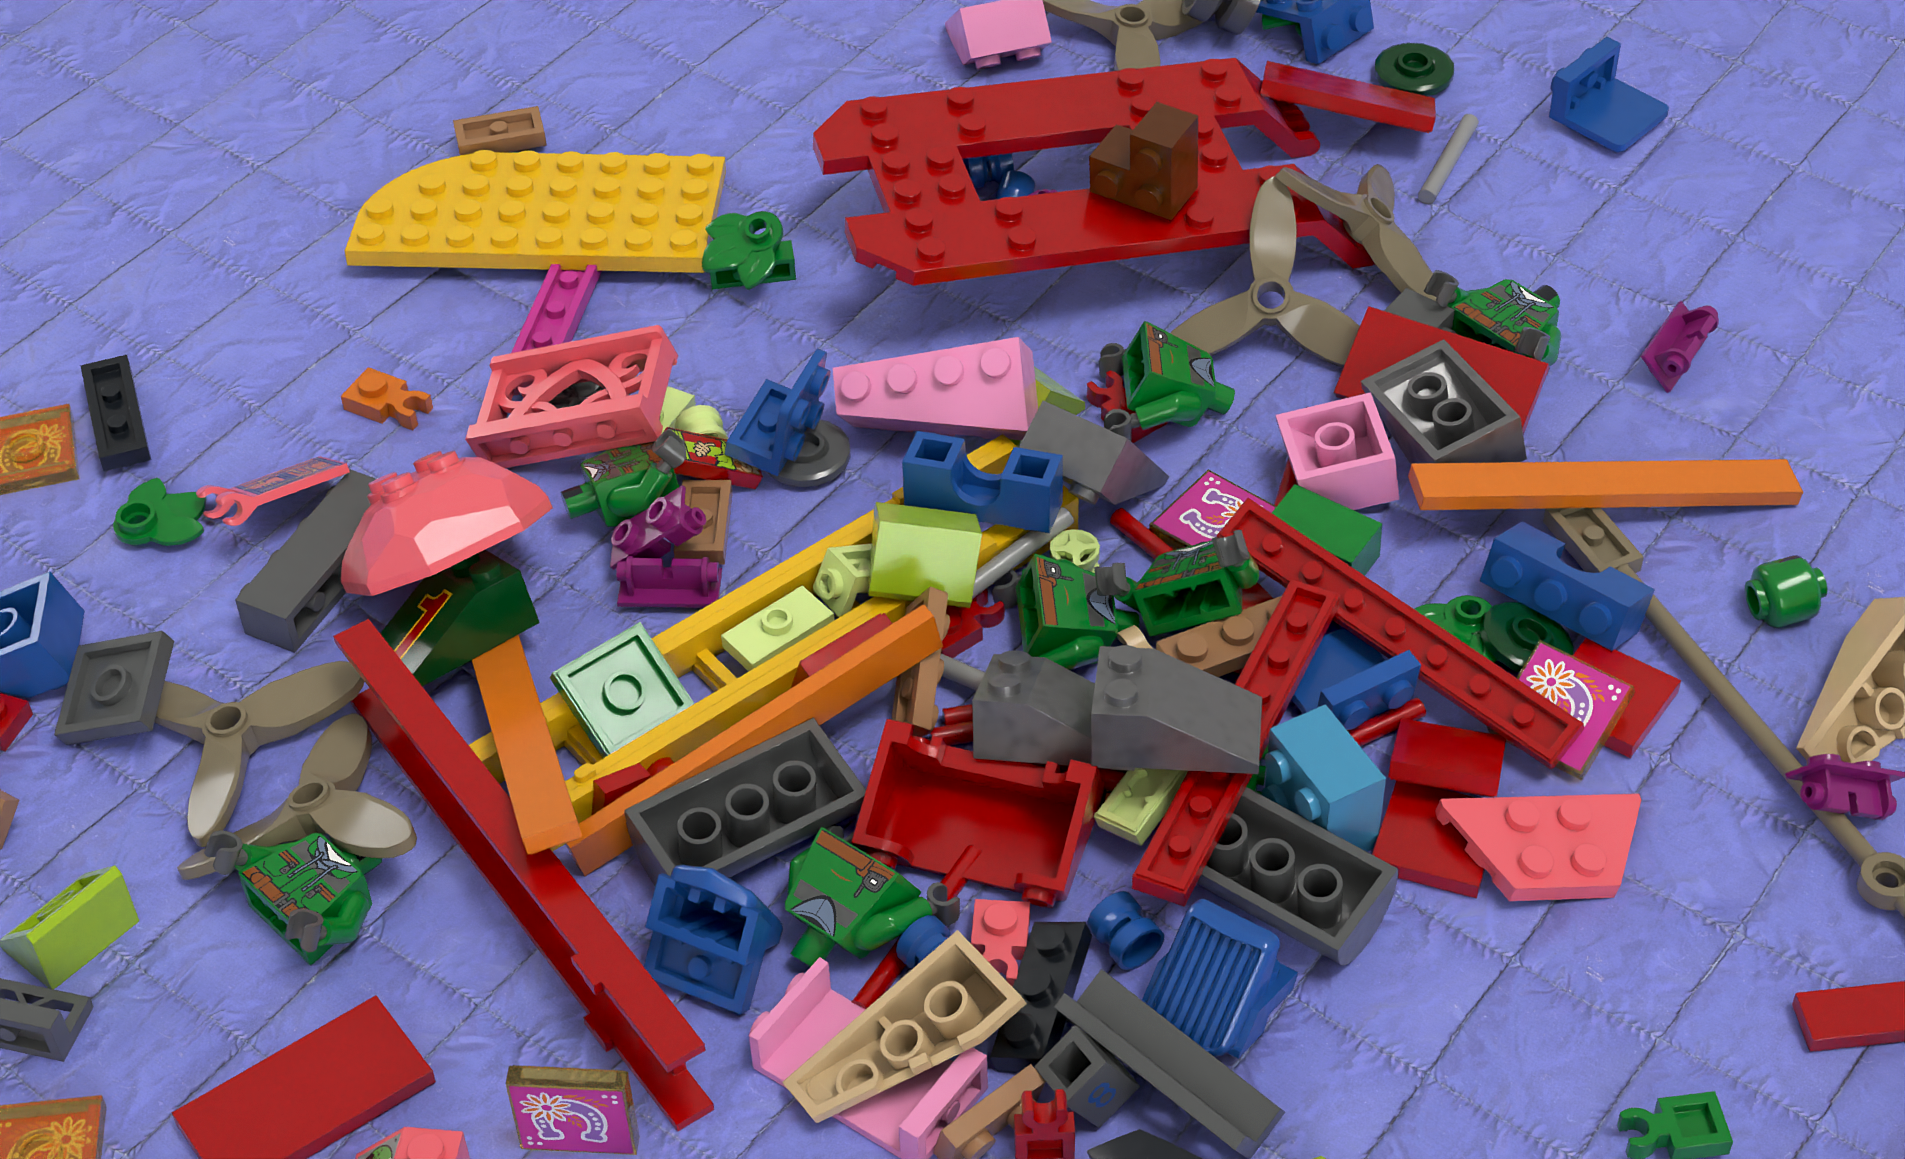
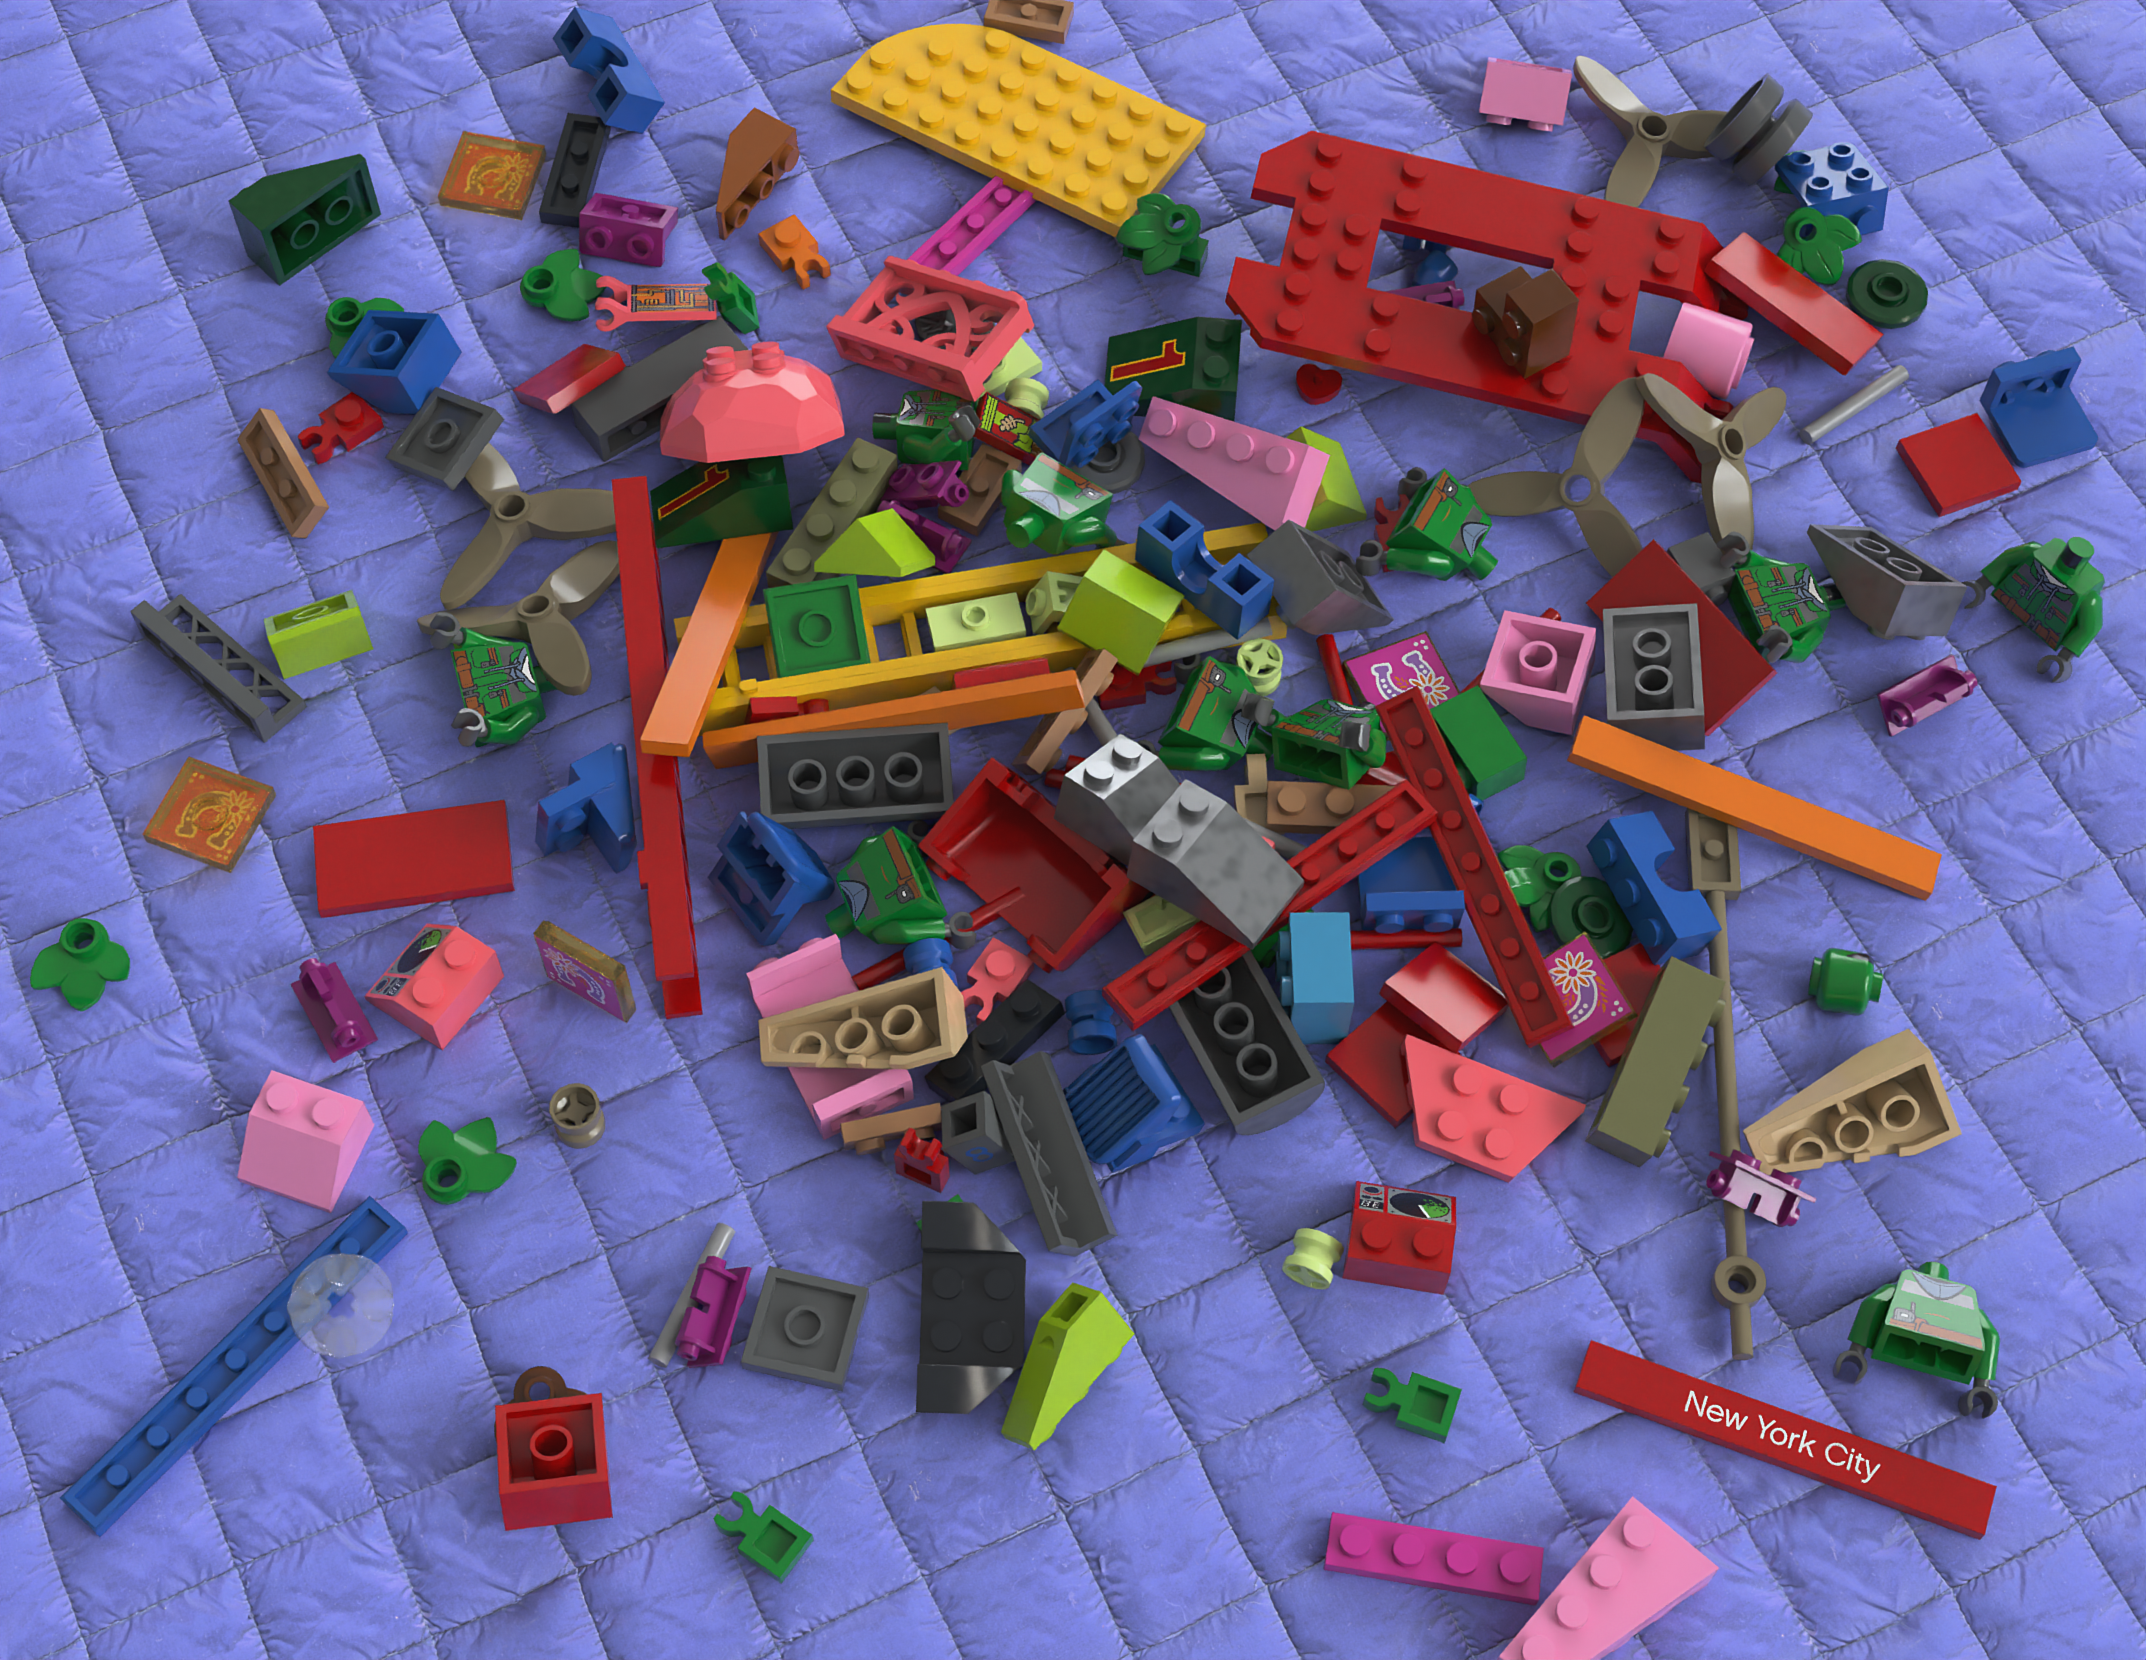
camera: 25 degrees right, 15 degrees up
none -> red tile [513,344,626,414]
none -> blue piece [535,742,637,874]
none -> blue arch [553,7,665,134]
none -> magenta bracket [579,193,678,267]
none -> green plate [702,262,760,334]
none -> dark orange slope [716,107,799,241]
none -> olive brick [766,437,898,588]
none -> lime slope [814,508,935,577]
none -> green torso [1001,452,1128,555]
none -> dark green slope [1104,317,1242,422]
none -> yellowish green wheel [1282,1228,1344,1289]
none -> red piece [1295,363,1342,405]
none -> red slope [1342,1181,1456,1295]
none -> olive brick [1585,956,1726,1168]
none -> bright pink piece [1663,302,1754,400]
none -> green plate [1777,207,1862,285]
none -> flat silver slope [1807,524,1967,640]
none -> red tile [1895,413,2021,517]
none -> green torso [1961,537,2105,683]

